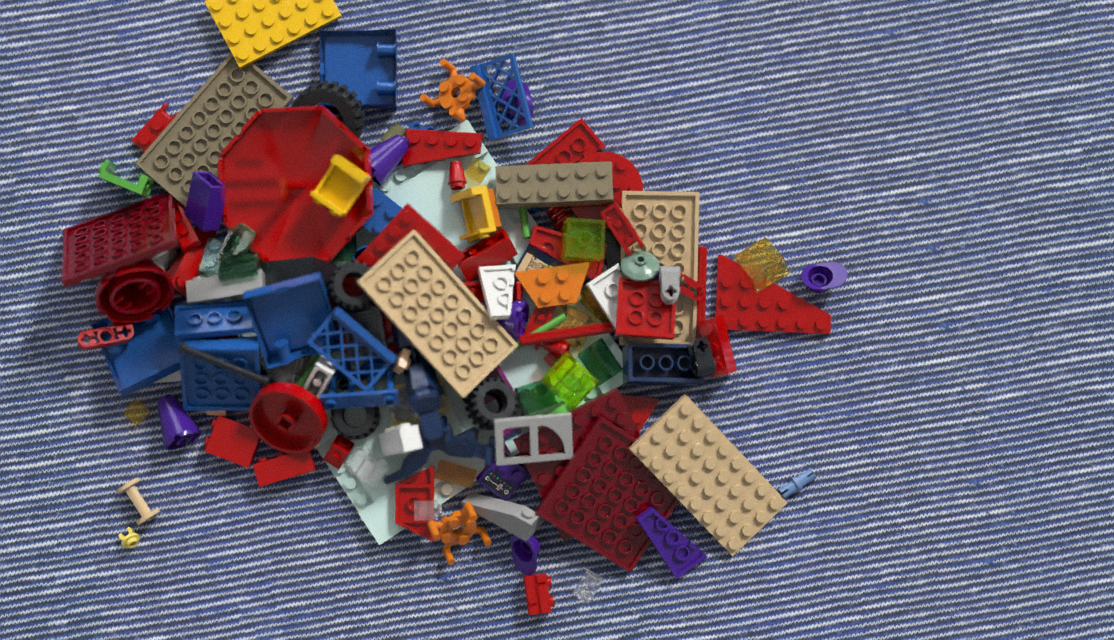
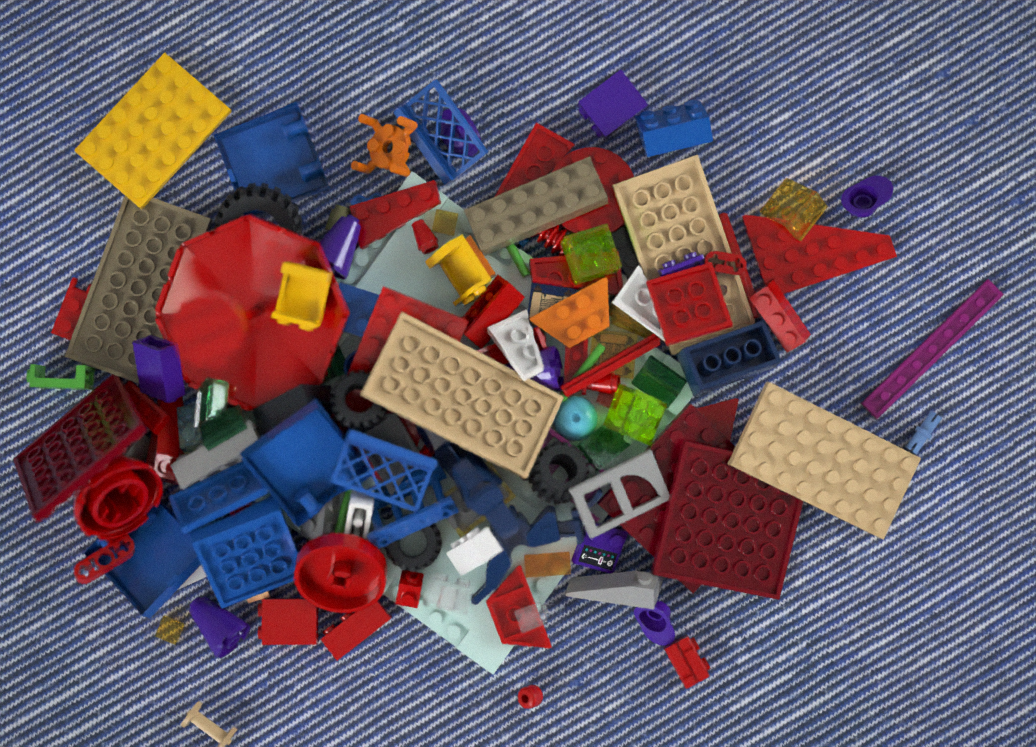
camera: 25 degrees left, 0 degrees up
black bar [178,341,269,387] -> none
light nougat plate [393,348,411,374] -> none
orange plate [427,502,492,565] -> none
clear bracket [573,569,604,604] -> none
red hinge [600,202,645,256] -> none
sand green dish [621,251,660,282] -> none
dark purple wing [636,506,708,579] -> none
light grey piece [659,266,680,305] -> none
black piece [688,338,716,377] -> none
none -> red piece [517,684,543,709]
none -> medium azure cylinder [553,396,598,441]
none -> dark purple brick [577,70,648,141]
none -> blue brick [635,100,713,157]
none -> magenta tile [860,279,1004,420]

